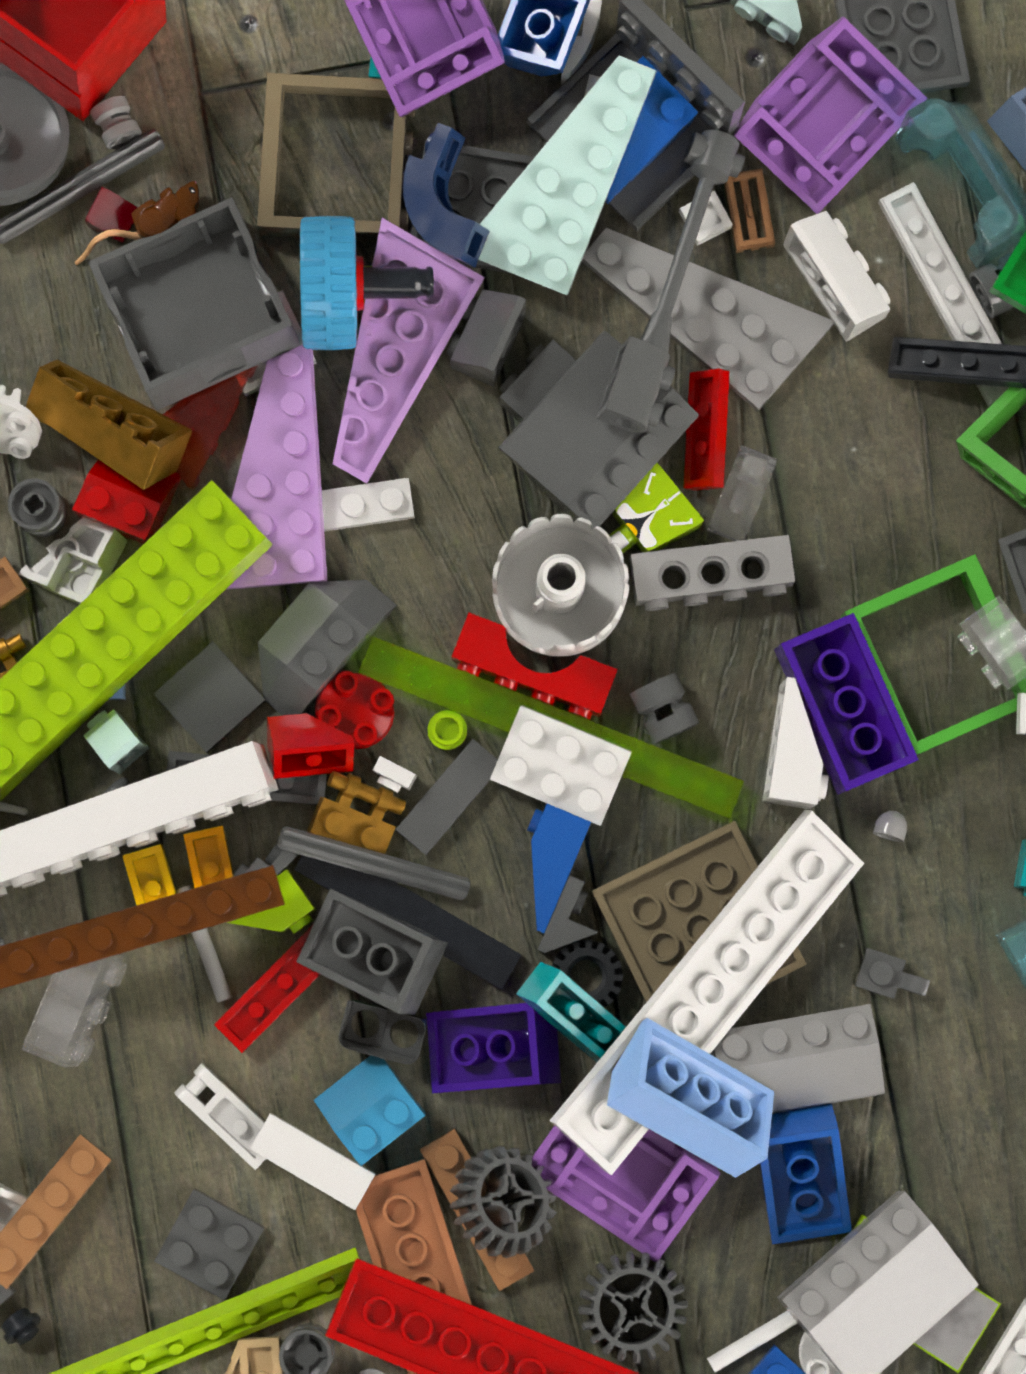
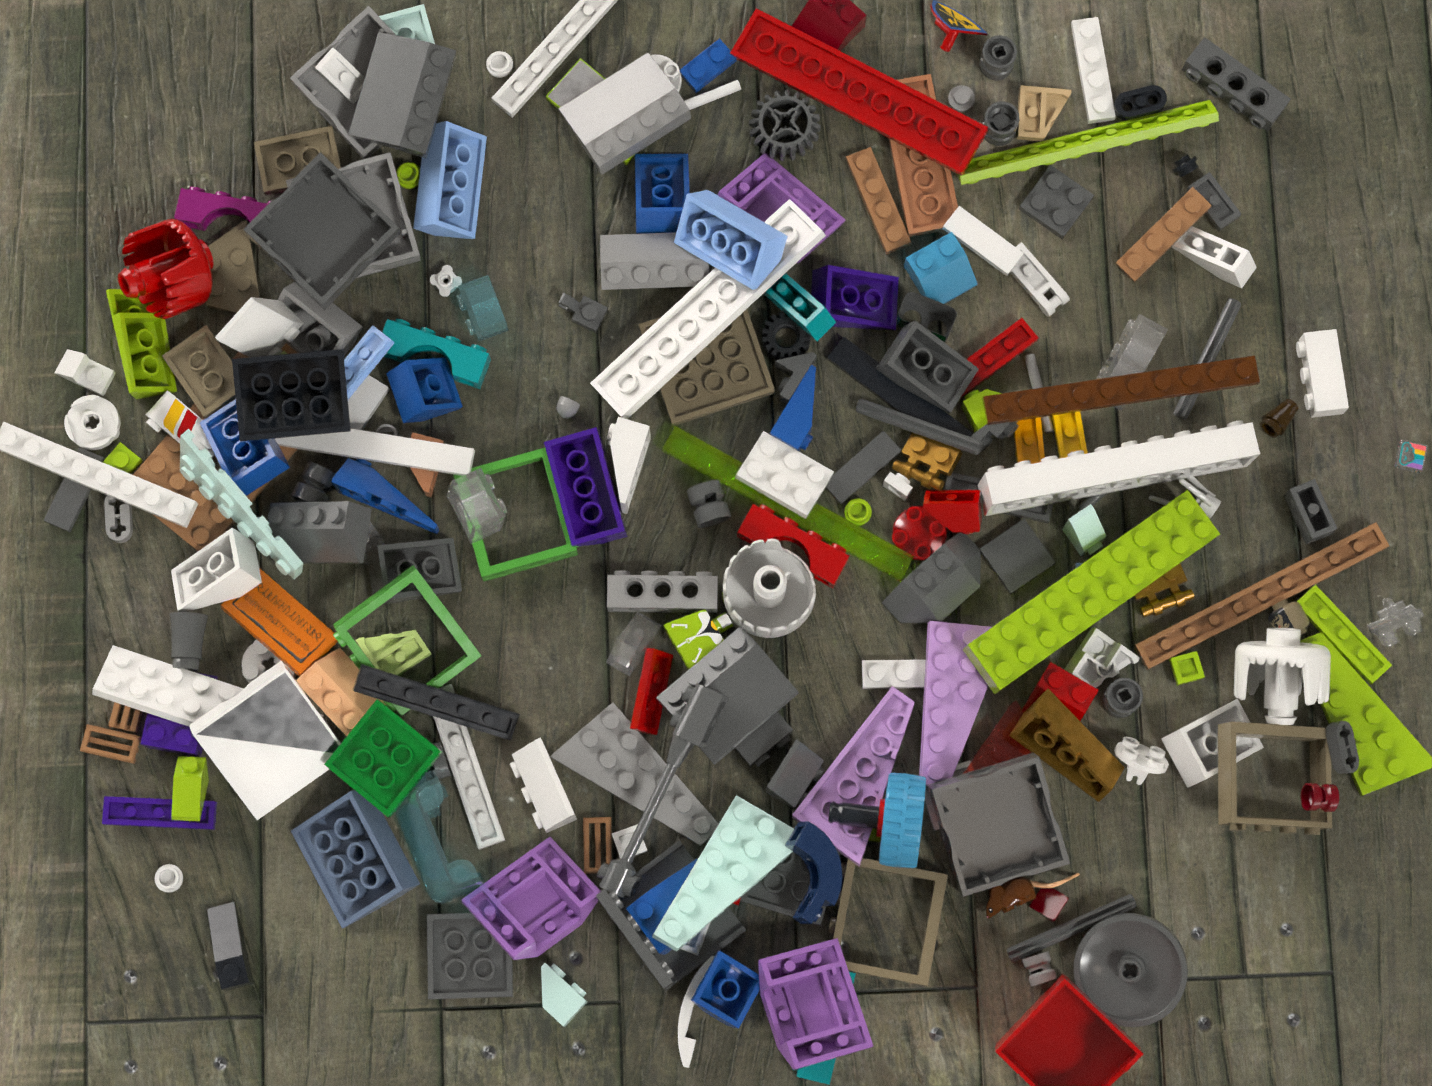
camera: 170 degrees left, 5 degrees down
dark grey gear [449,1146,557,1258] -> none

